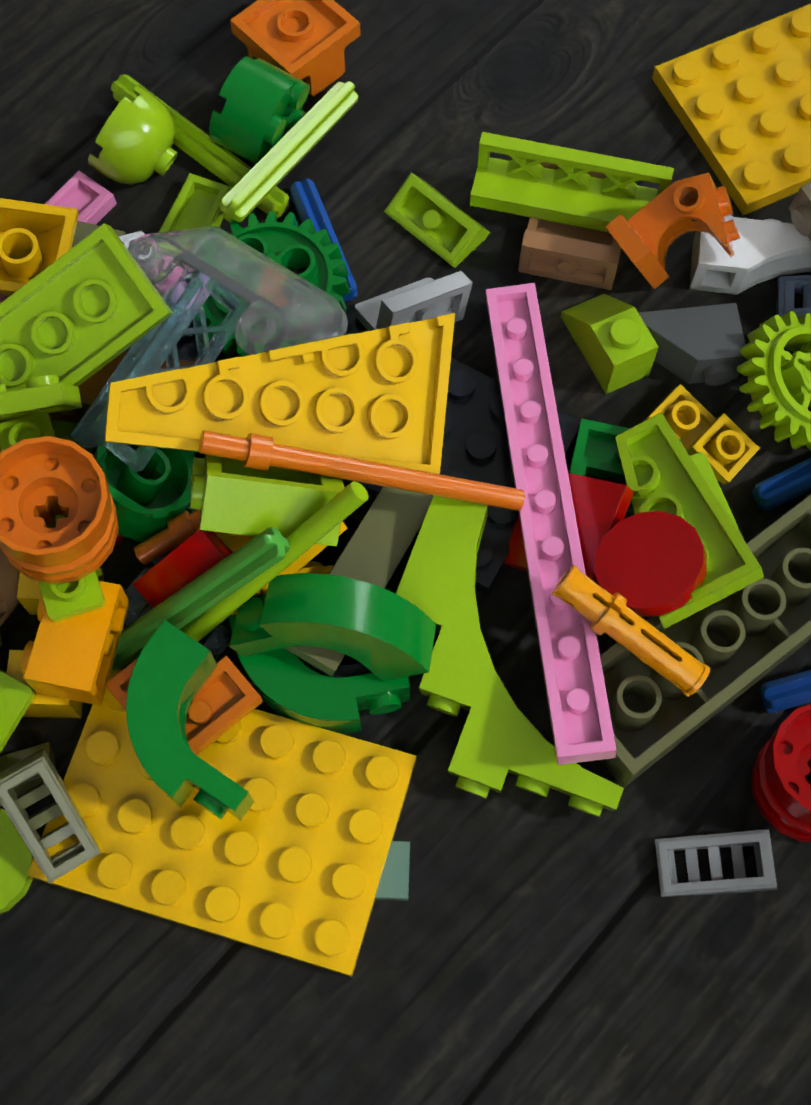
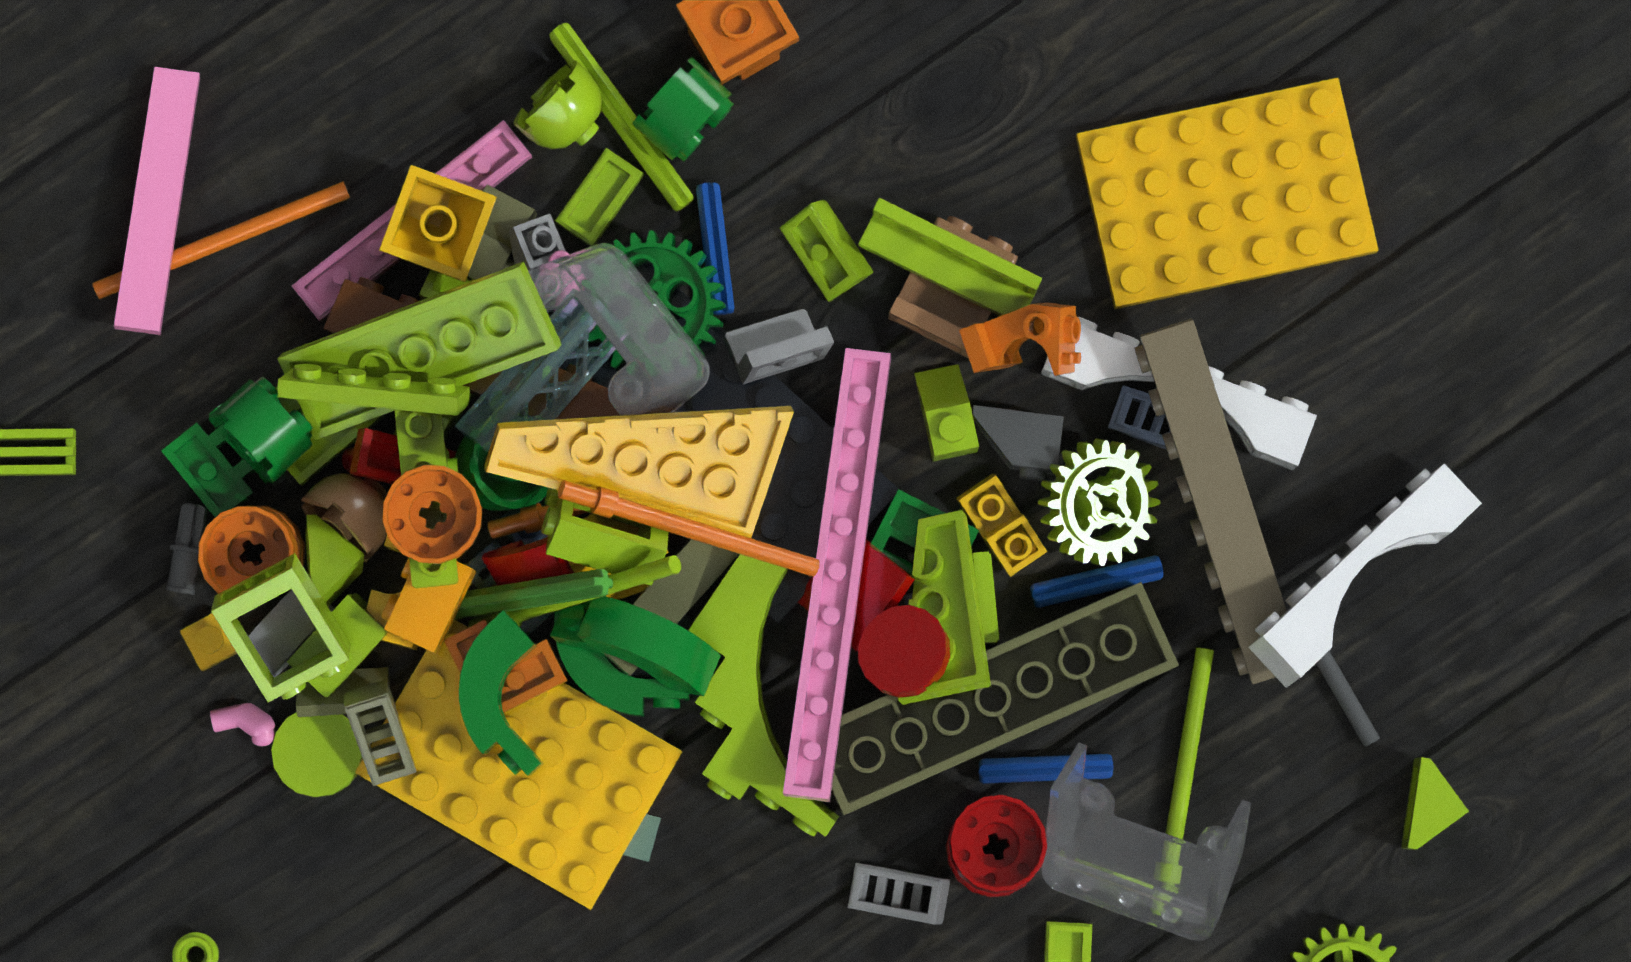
camera: 10 degrees right, 15 degrees up
lime axle [219,81,359,222] -> none
light orange pin [552,565,710,697] -> none

